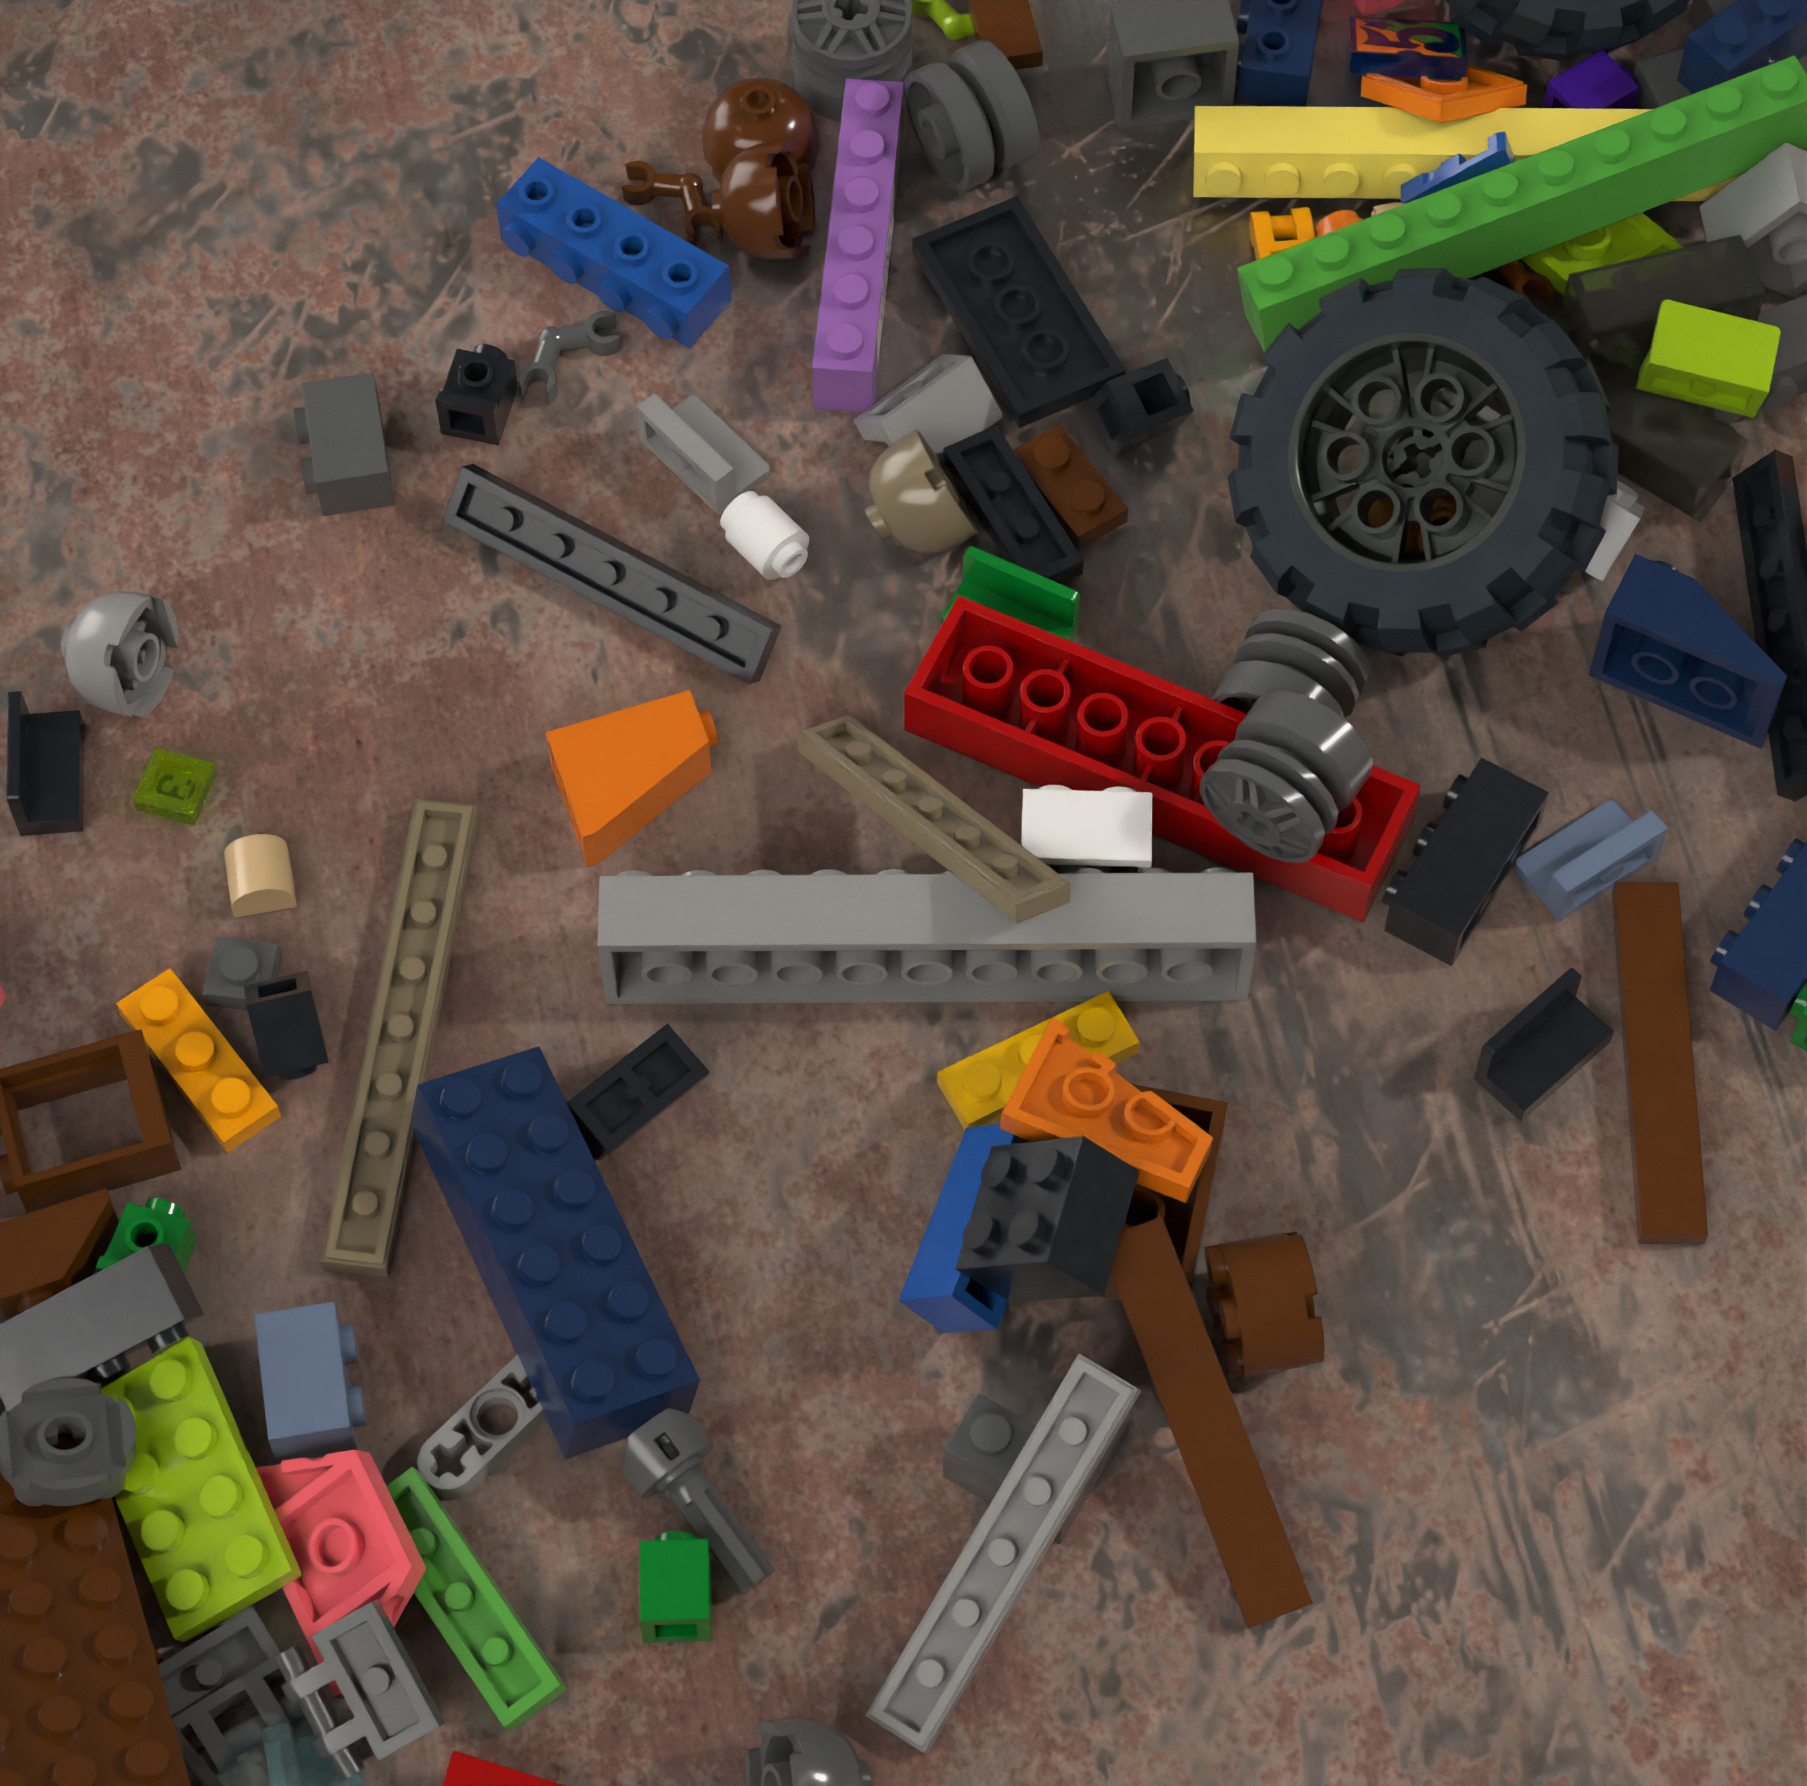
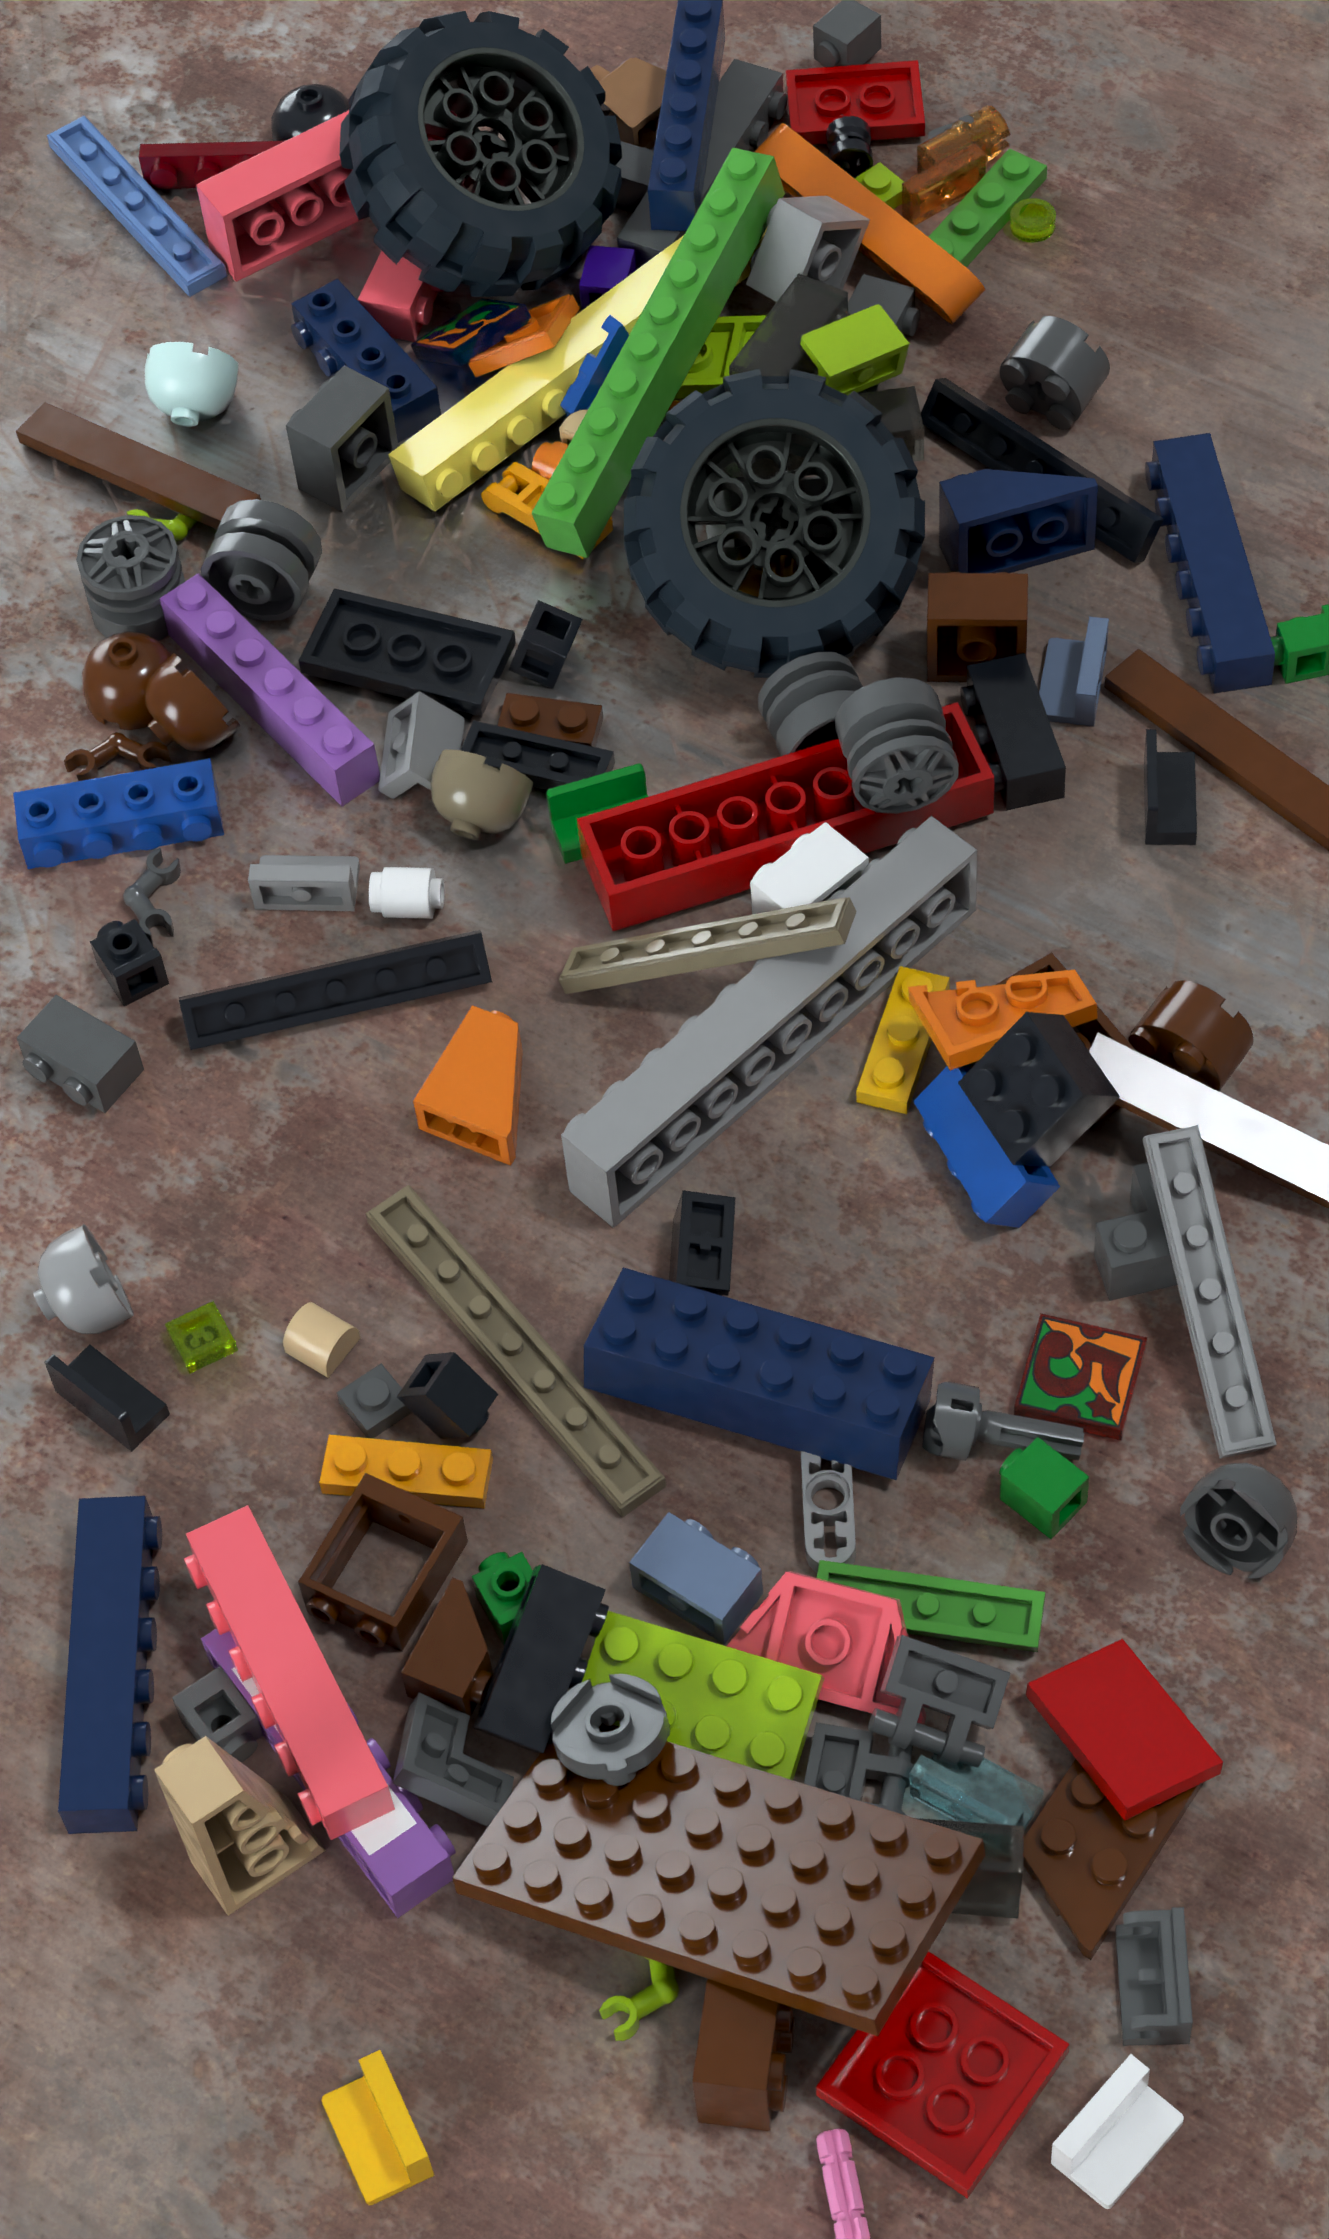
camera: 40 degrees left, 5 degrees down
none -> reddish brown brick [927,572,1028,682]
none -> tile [1014,1313,1148,1441]

